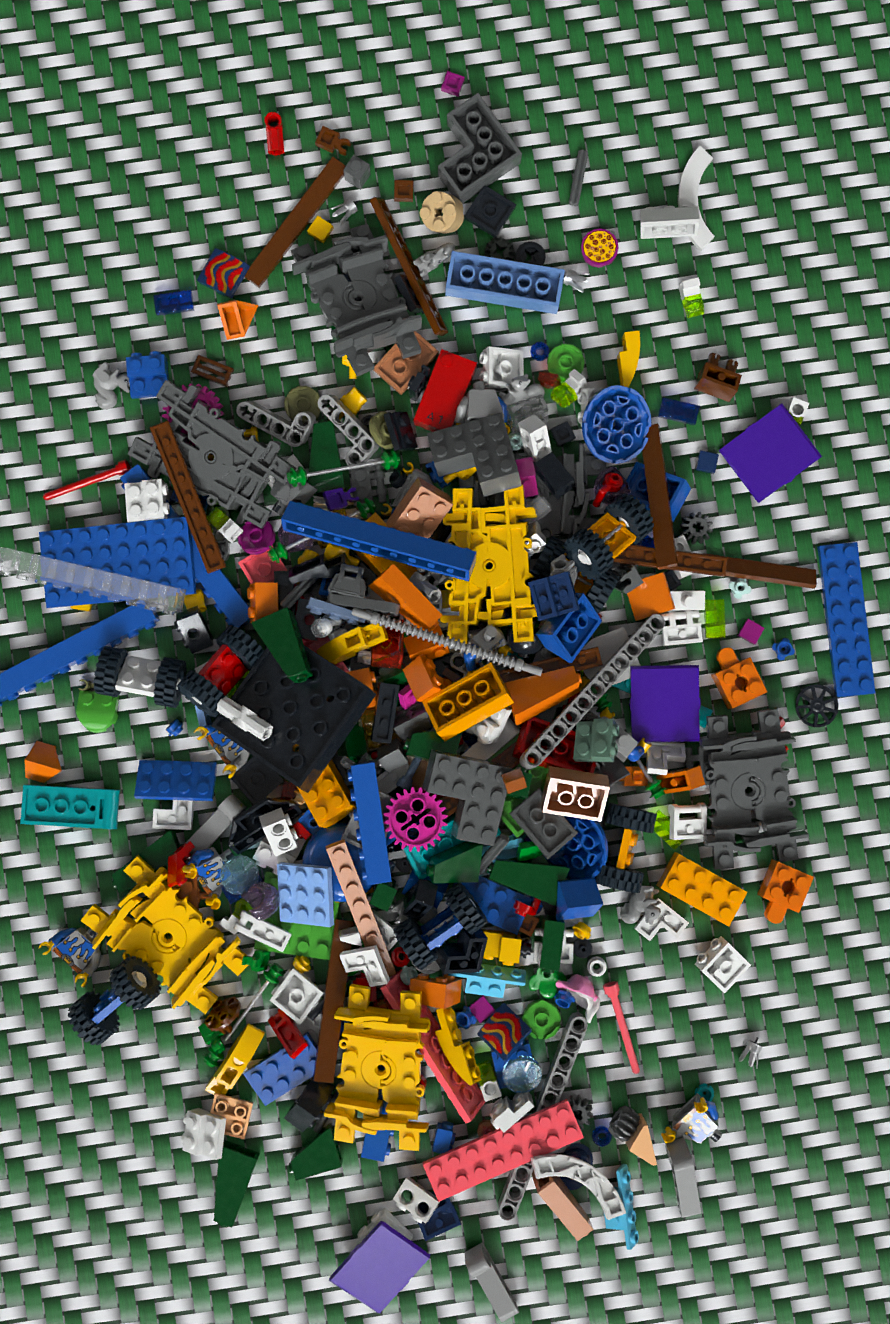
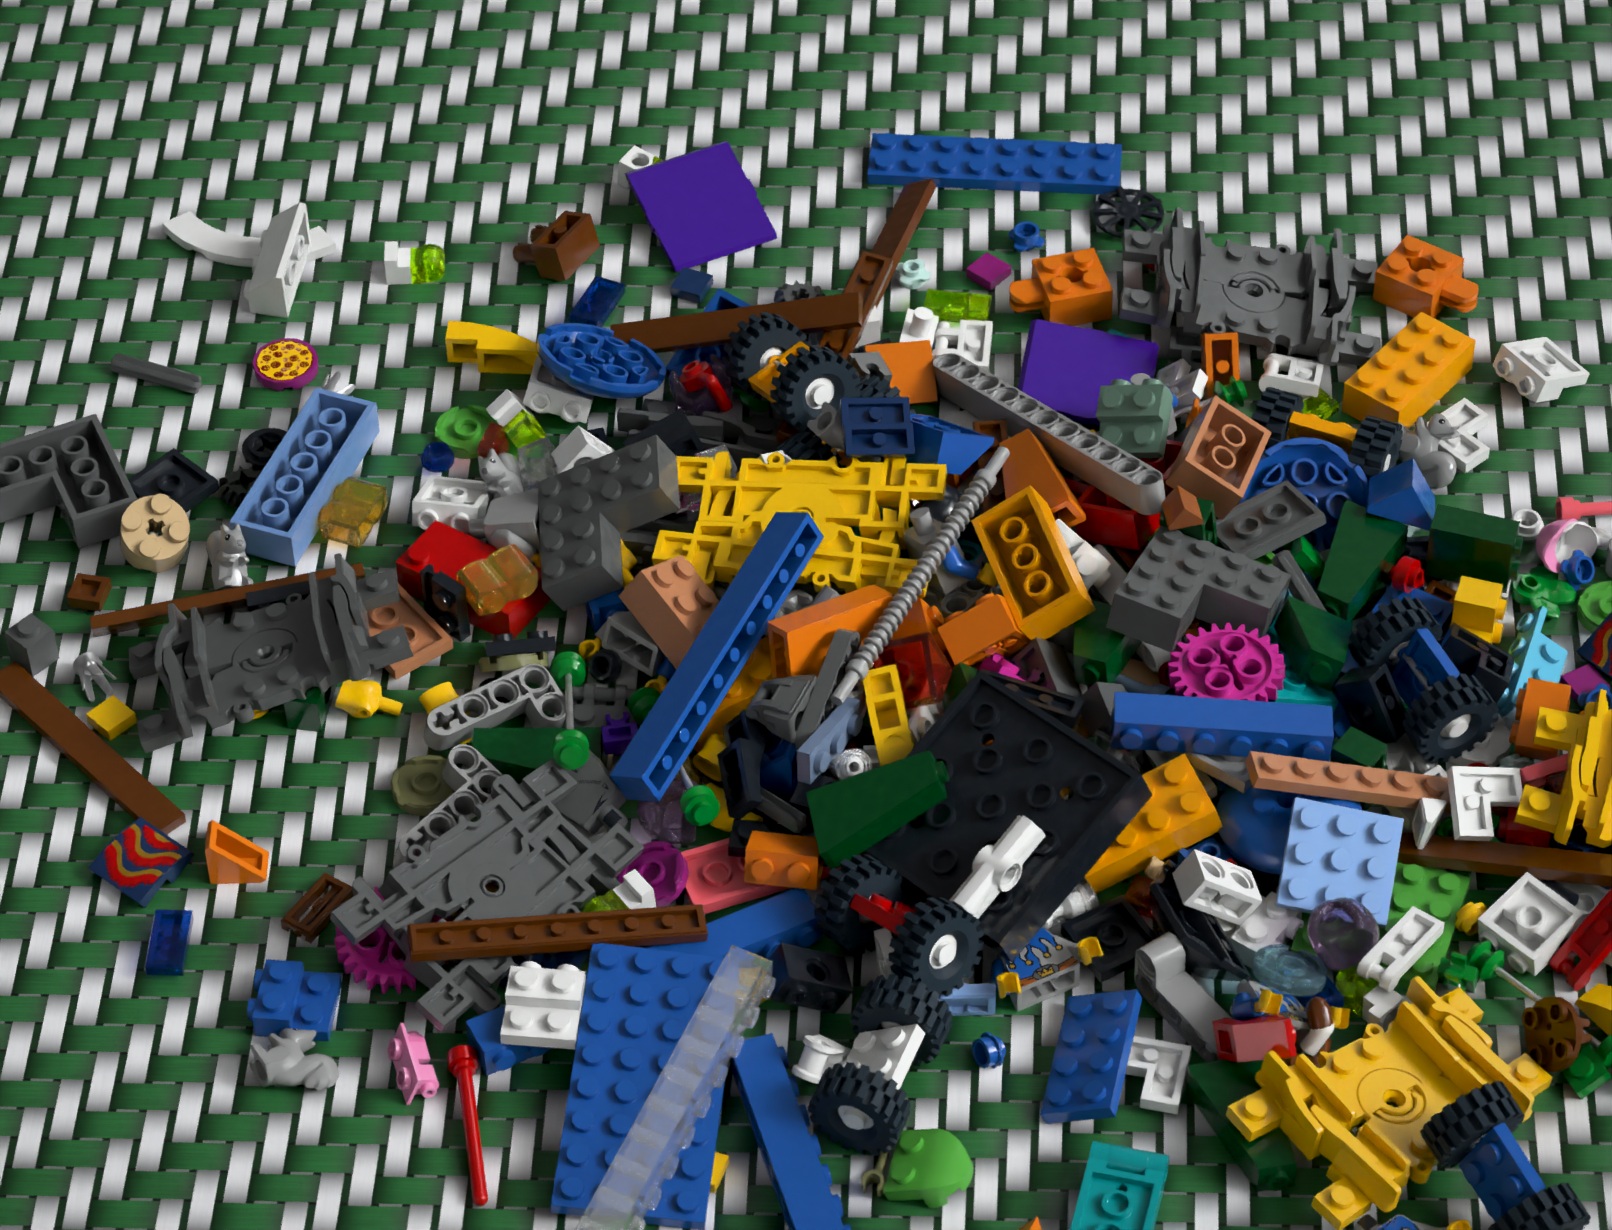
camera: 75 degrees left, 40 degrees down
none -> clear yellow brick [318,477,388,548]
none -> bright pink hinge [388,1023,439,1105]
none -> clear yellow brick [456,544,538,616]
none -> white piece [792,1034,851,1084]
none -> arm [1300,997,1334,1056]

